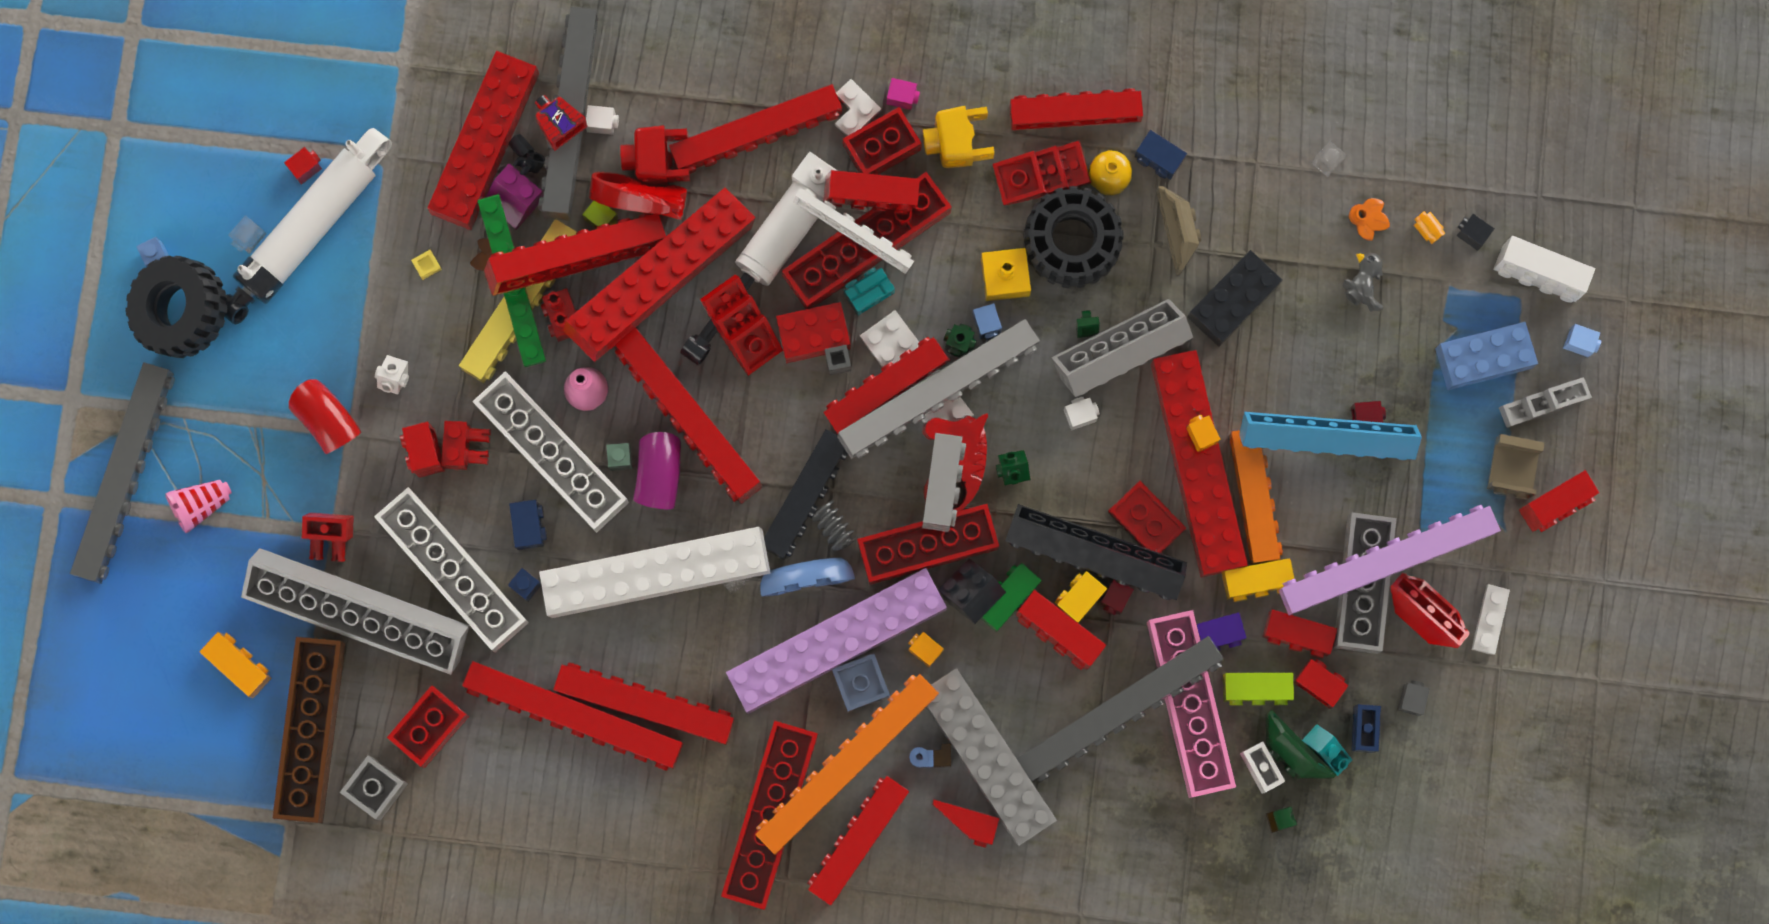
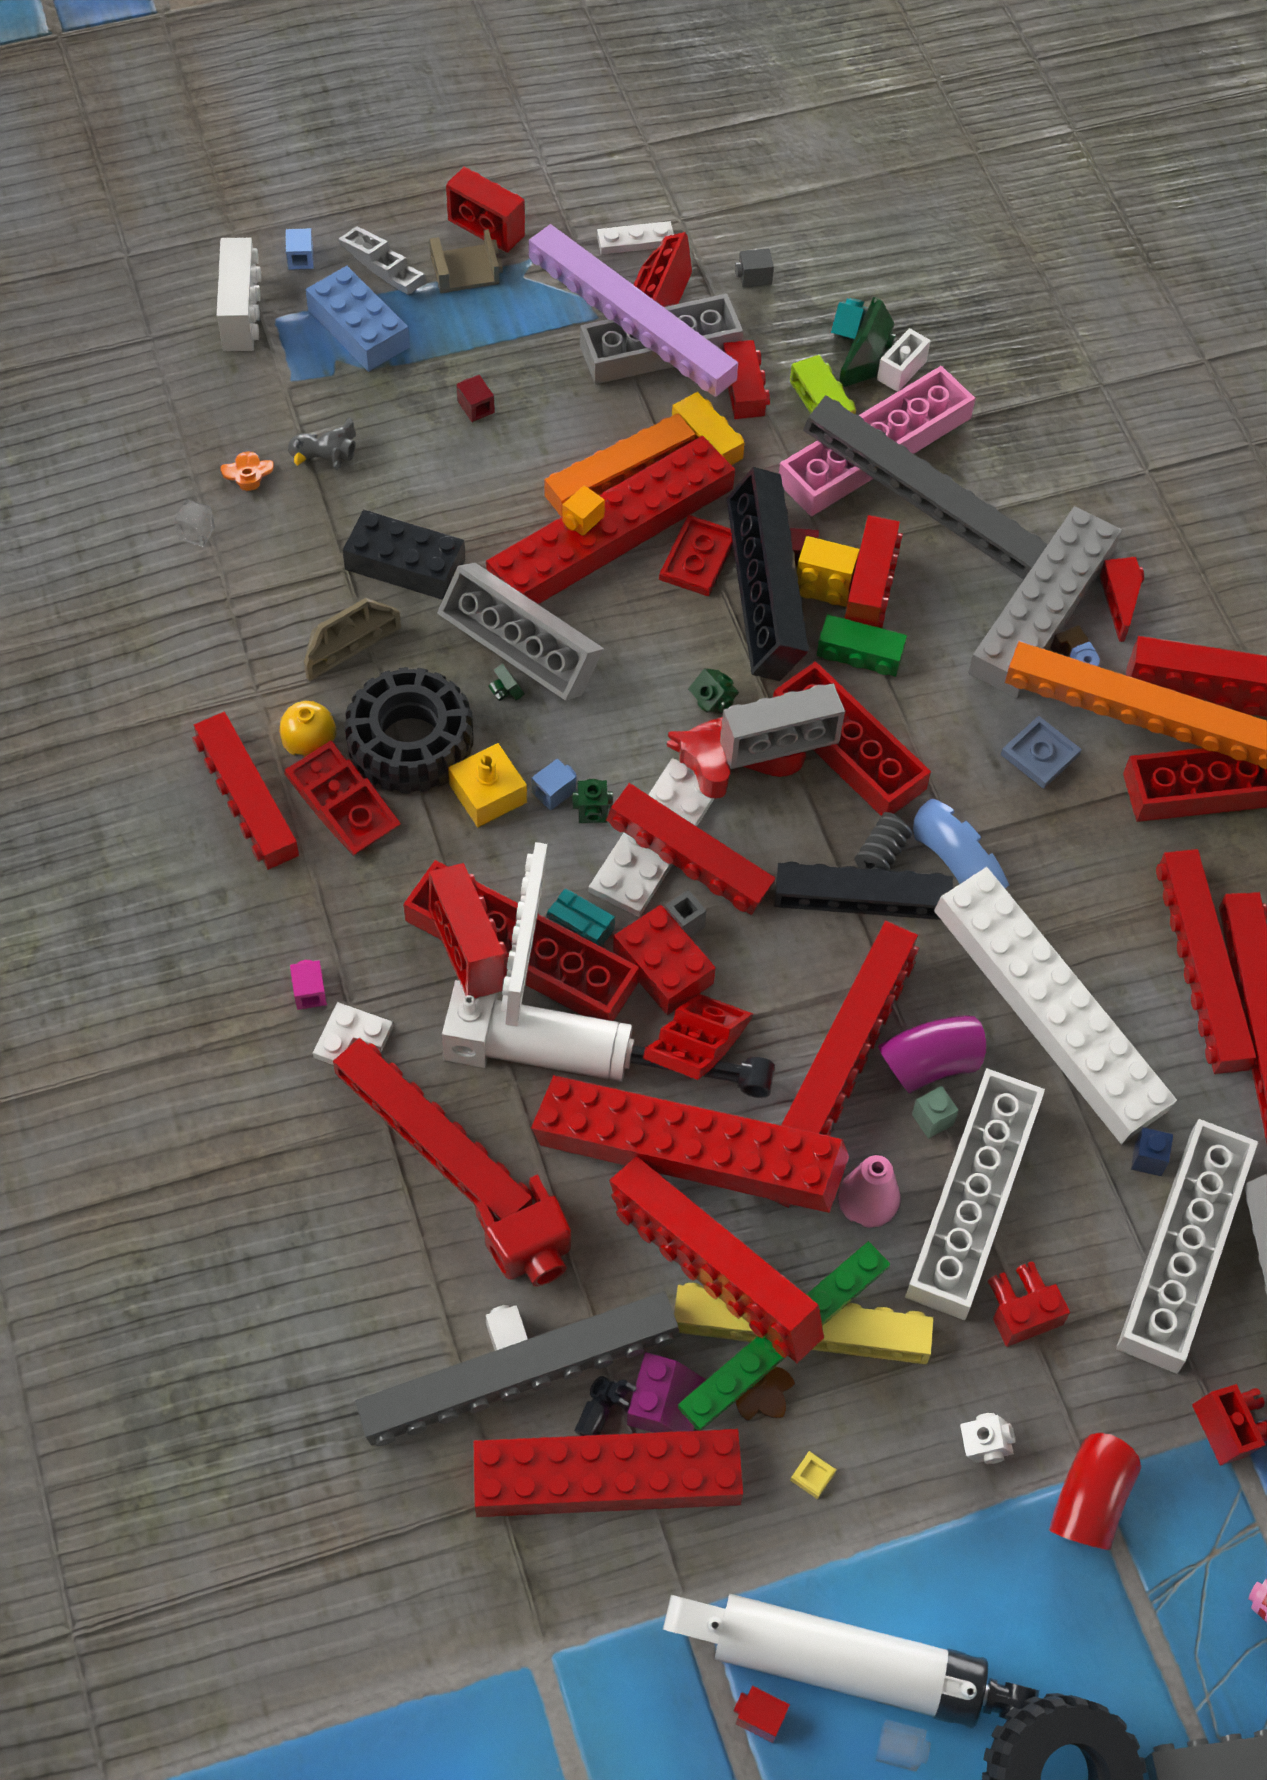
camera: 115 degrees left, 20 degrees down
red brick [400,421,445,478] -> none
dark blue brick [509,500,547,550] -> none
red torso [535,95,588,151] -> none
red brick [540,288,576,342] -> none
lime brick [582,201,619,229] -> none
red animal [589,172,687,220] -> none
lavender brick [726,568,947,714] -> none
light grey brick [837,319,1040,459] -> none
red brick [843,107,922,175] -> none
light orange brick [908,632,944,668] -> none
yellow piece [922,106,994,168] -> none
black brick [938,558,1006,624] -> none
white brick [1064,397,1100,431] -> none
dark blue brick [1134,130,1187,180] -> none
dark purple brick [1196,612,1247,651] -> none
dark azure brick [1239,412,1422,460] -> none
dark green leg [1265,807,1297,833] -> none
red brick [1293,659,1349,709] -> none
dark blue brick [1351,704,1381,753] -> none
light orange brick [1413,211,1445,244] -> none
black brick [1456,214,1495,251] -> none

